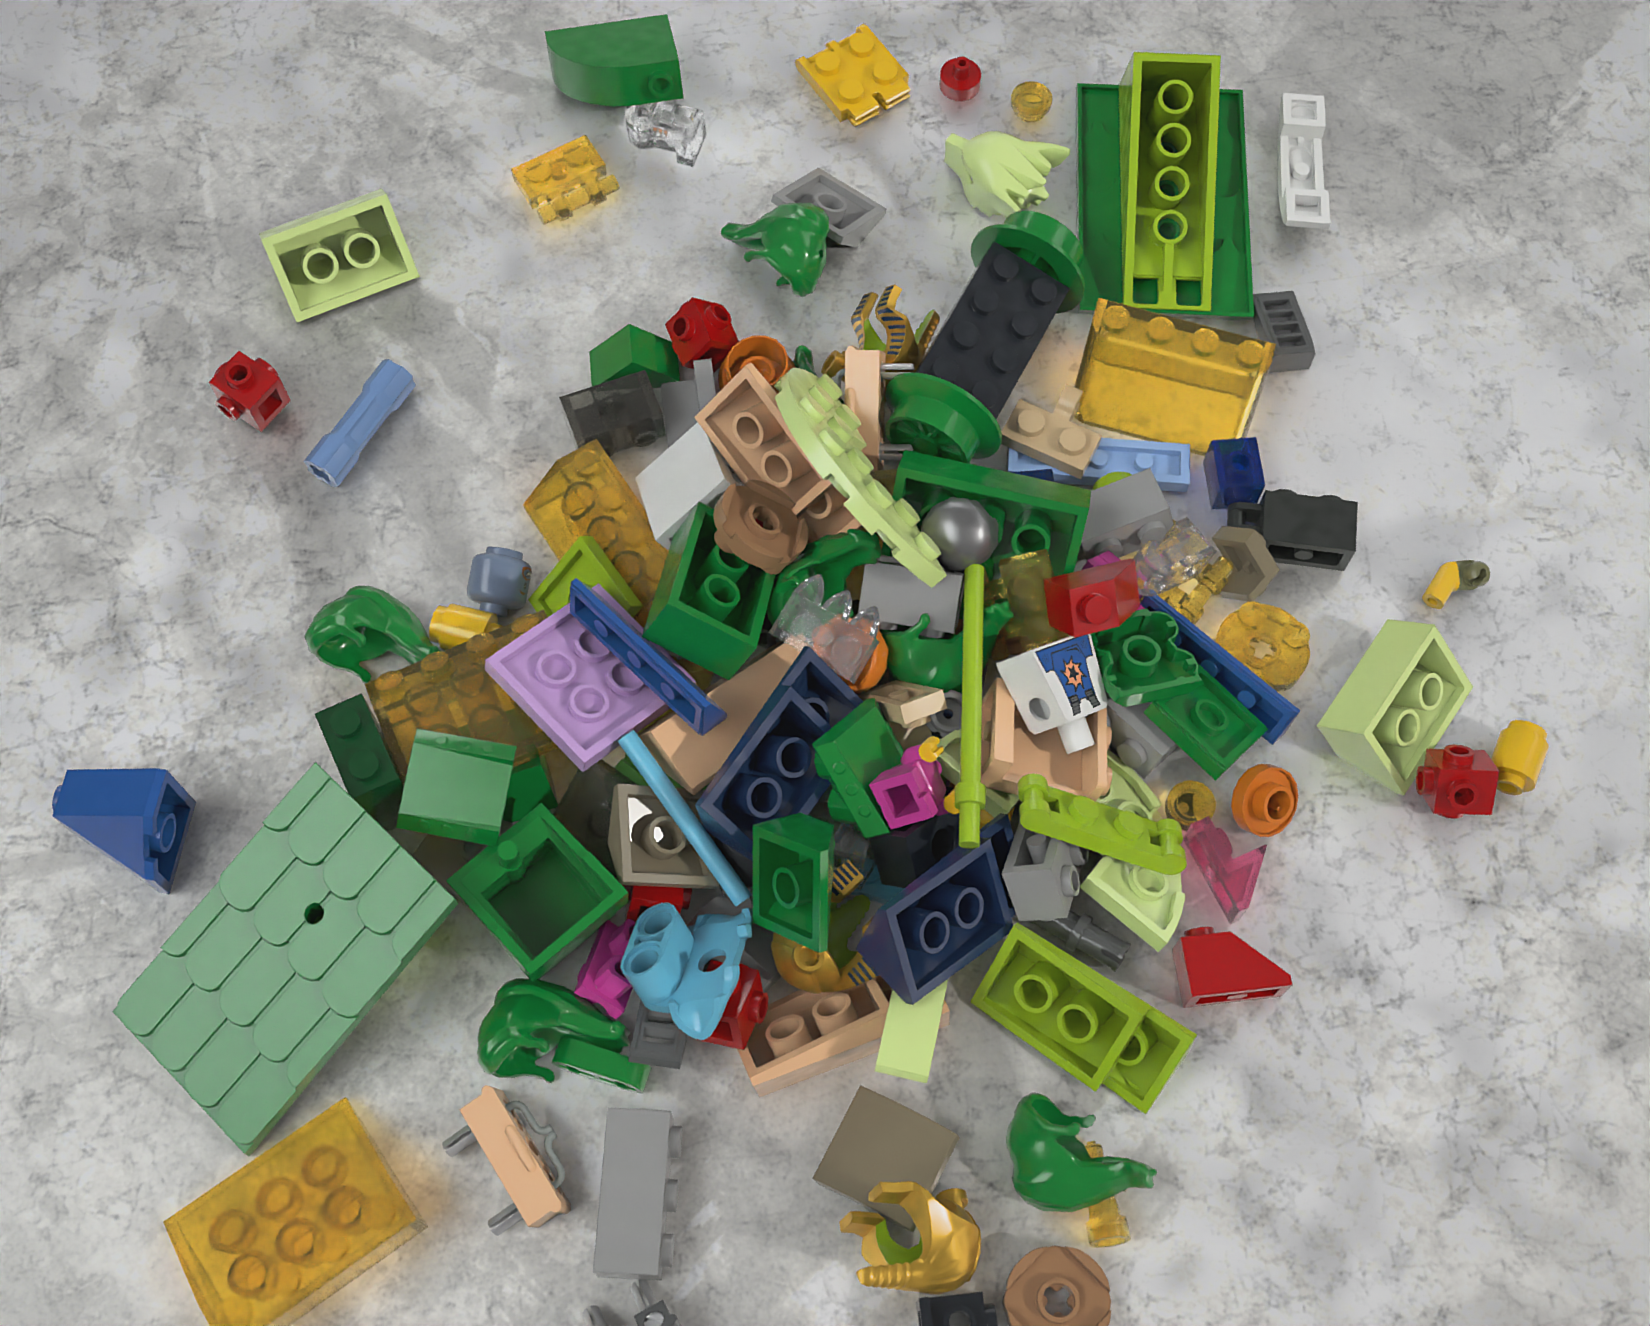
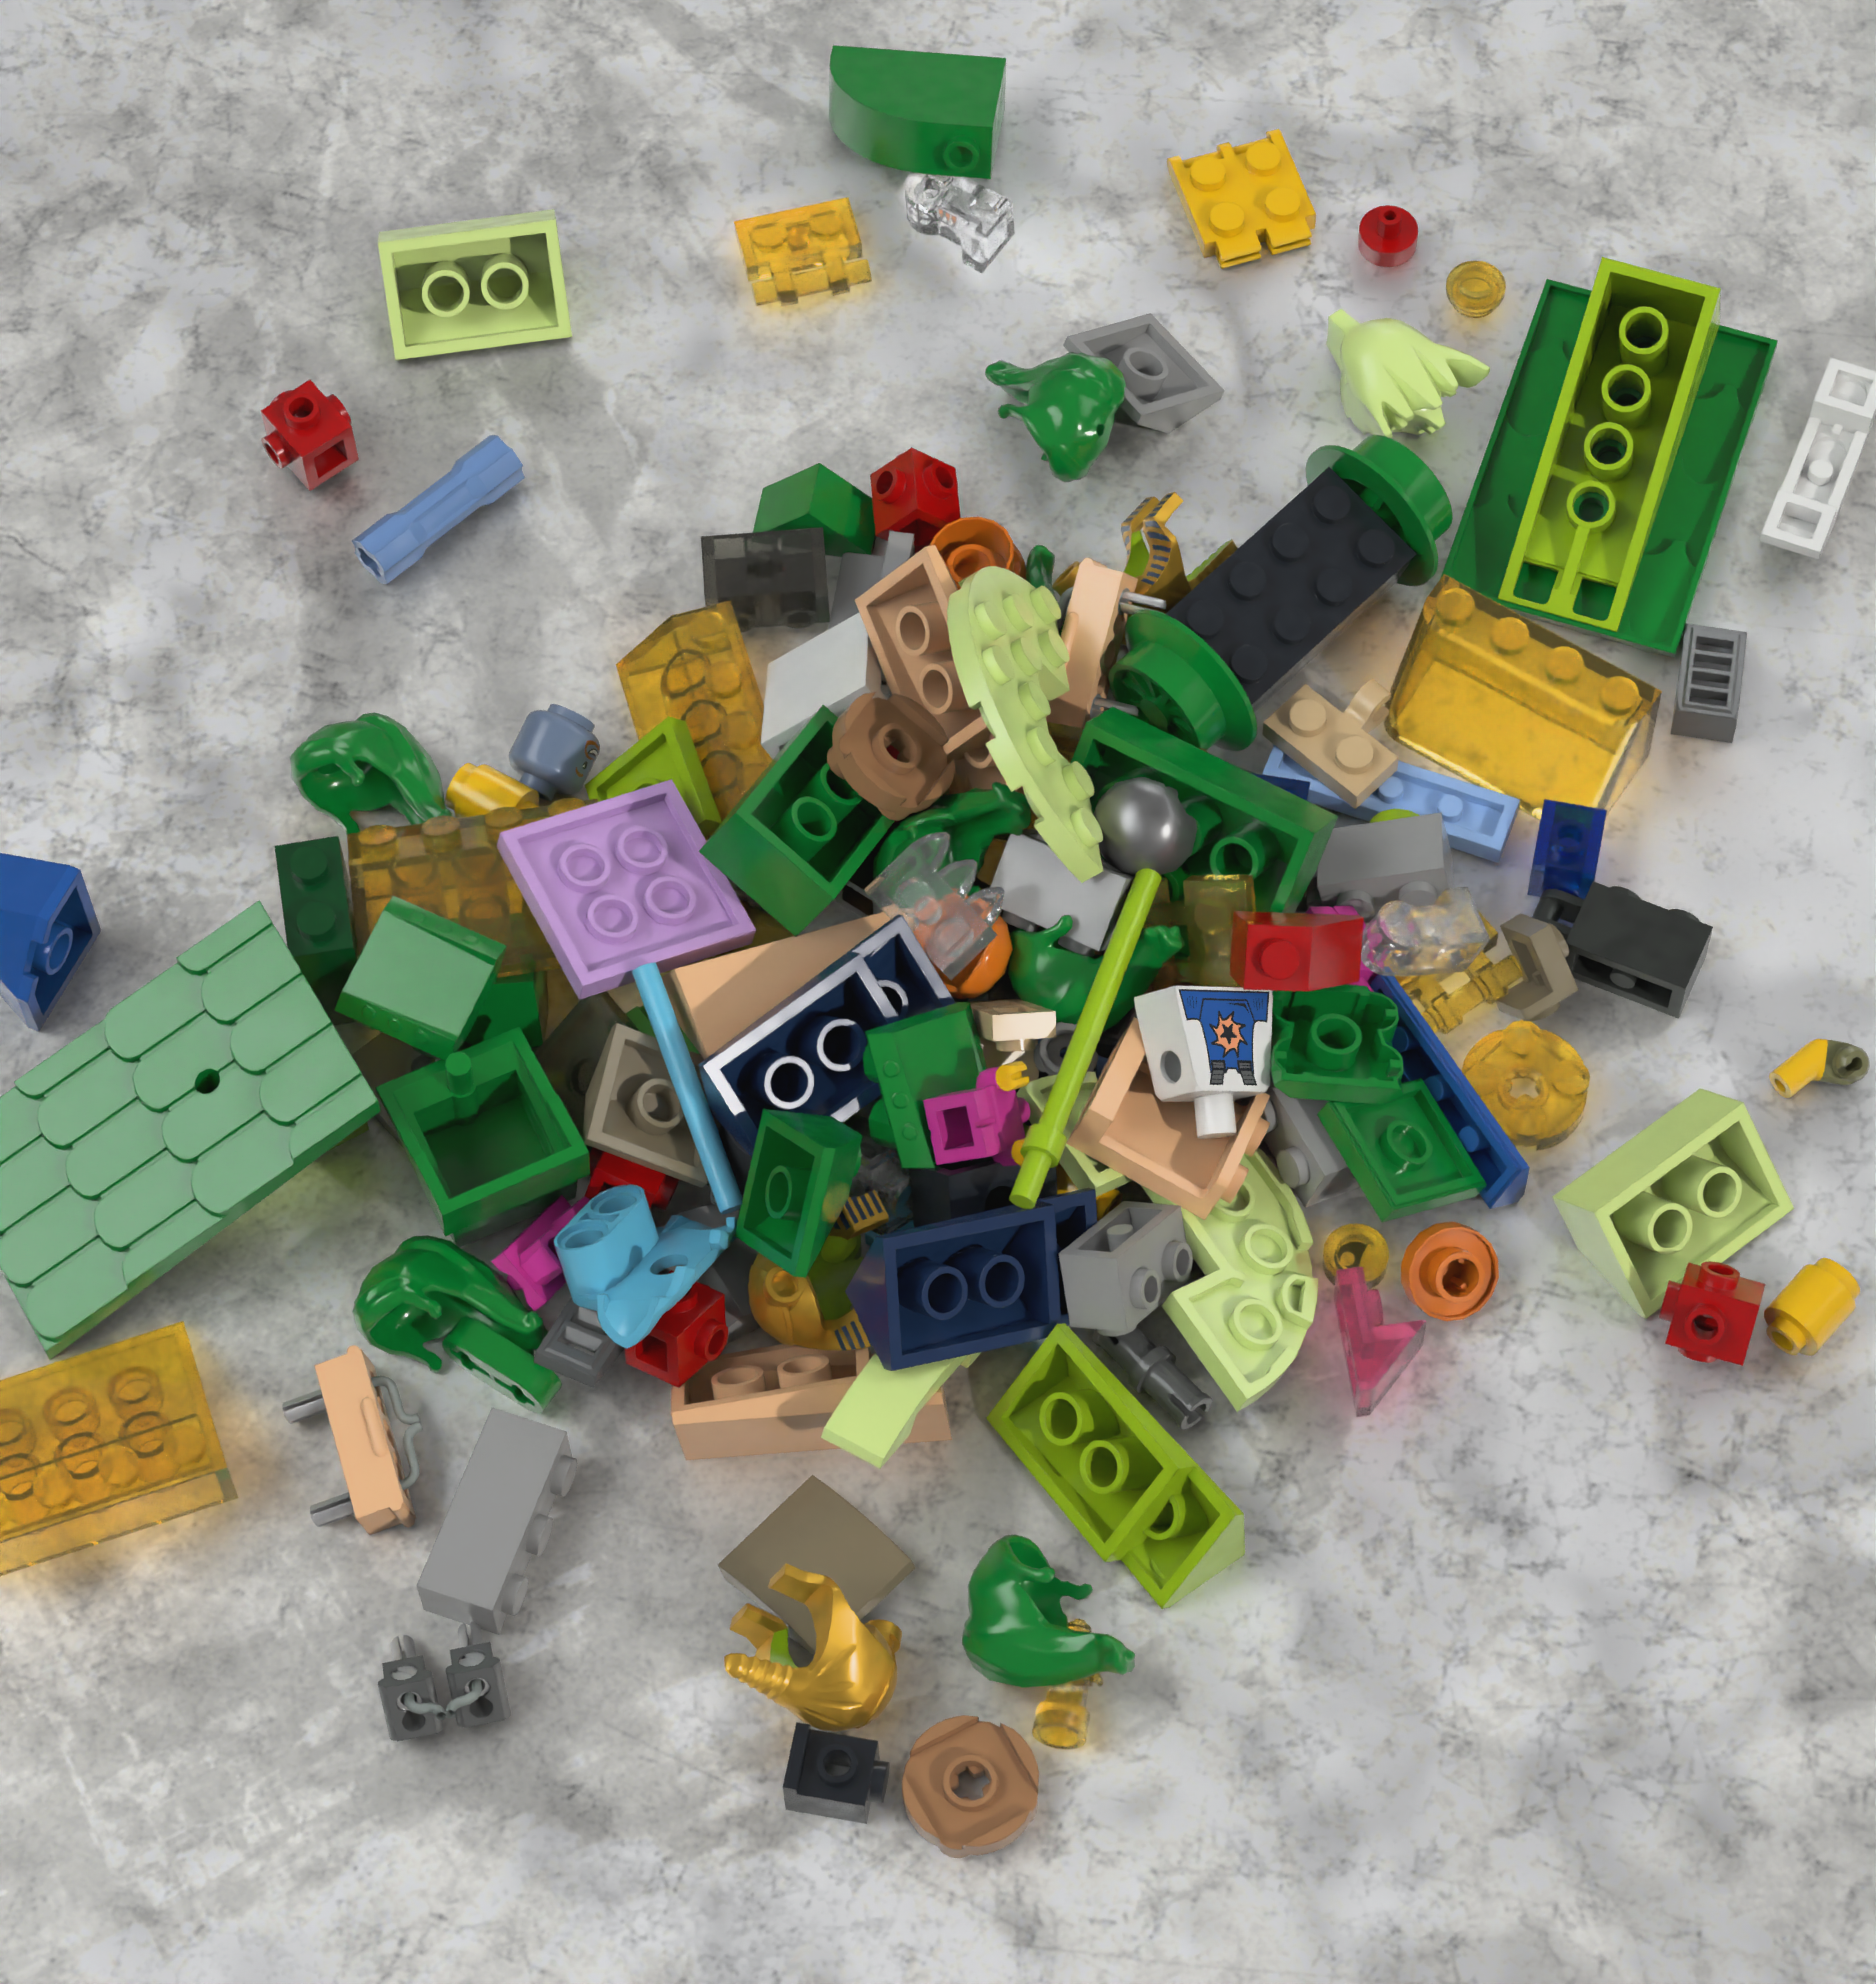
camera: 20 degrees right, 5 degrees down
blue slope [570,578,727,736] -> none
lime plate [1017,773,1187,875] -> none
red slope [1172,927,1293,1008] -> none

